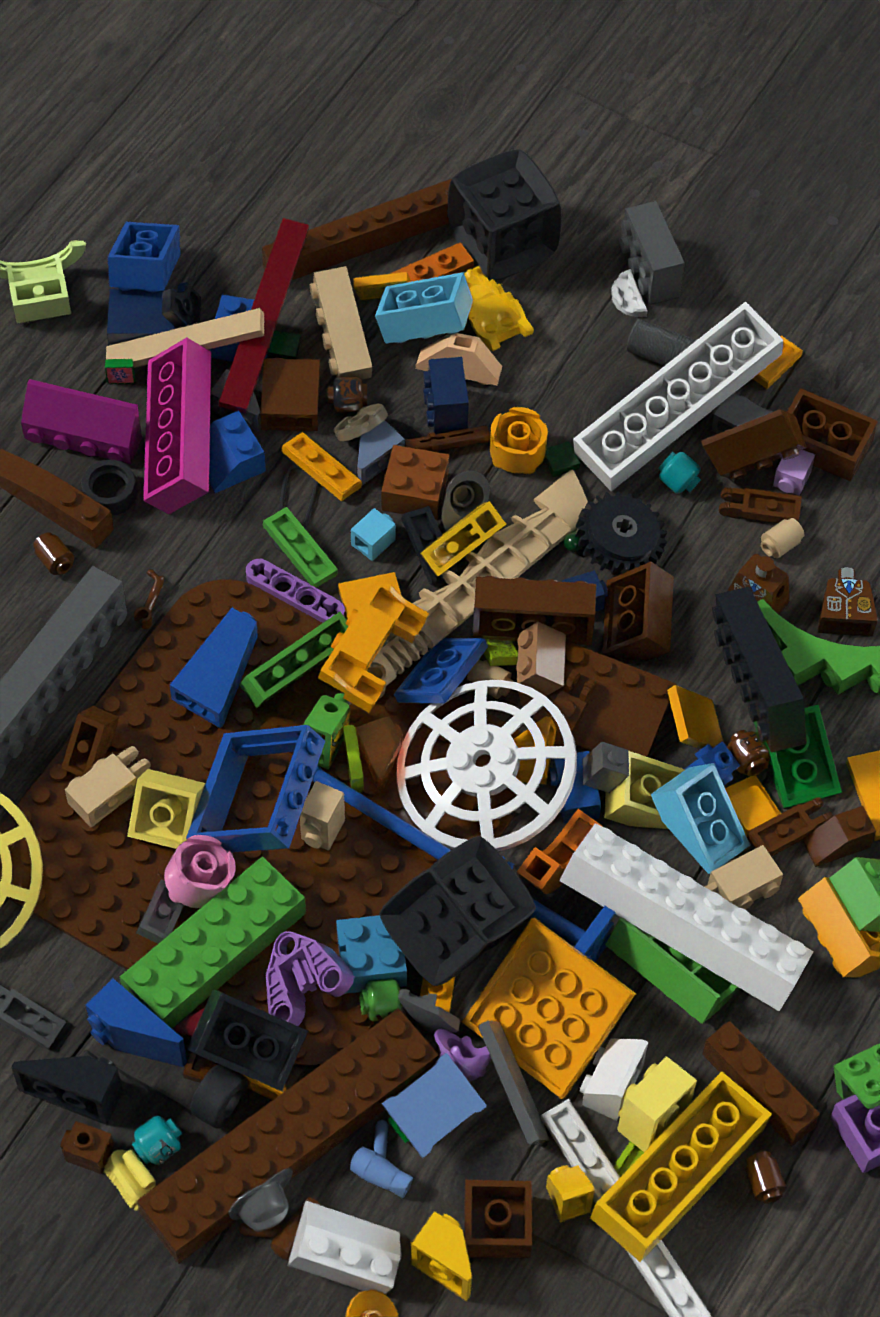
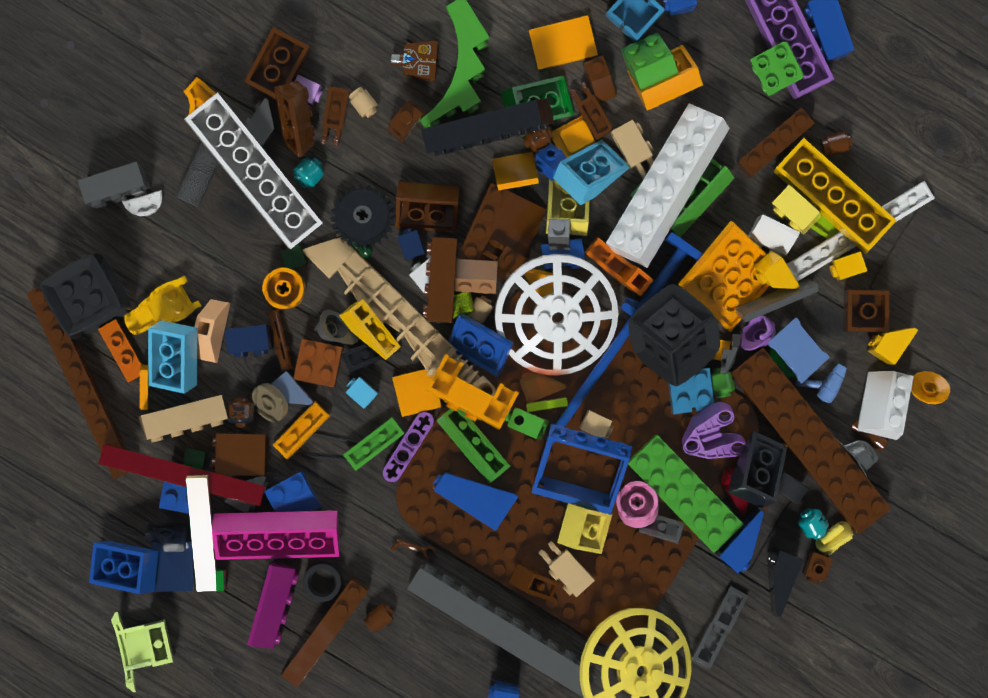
camera: 90 degrees left, 30 degrees up
none -> yellow slope [753,251,800,289]

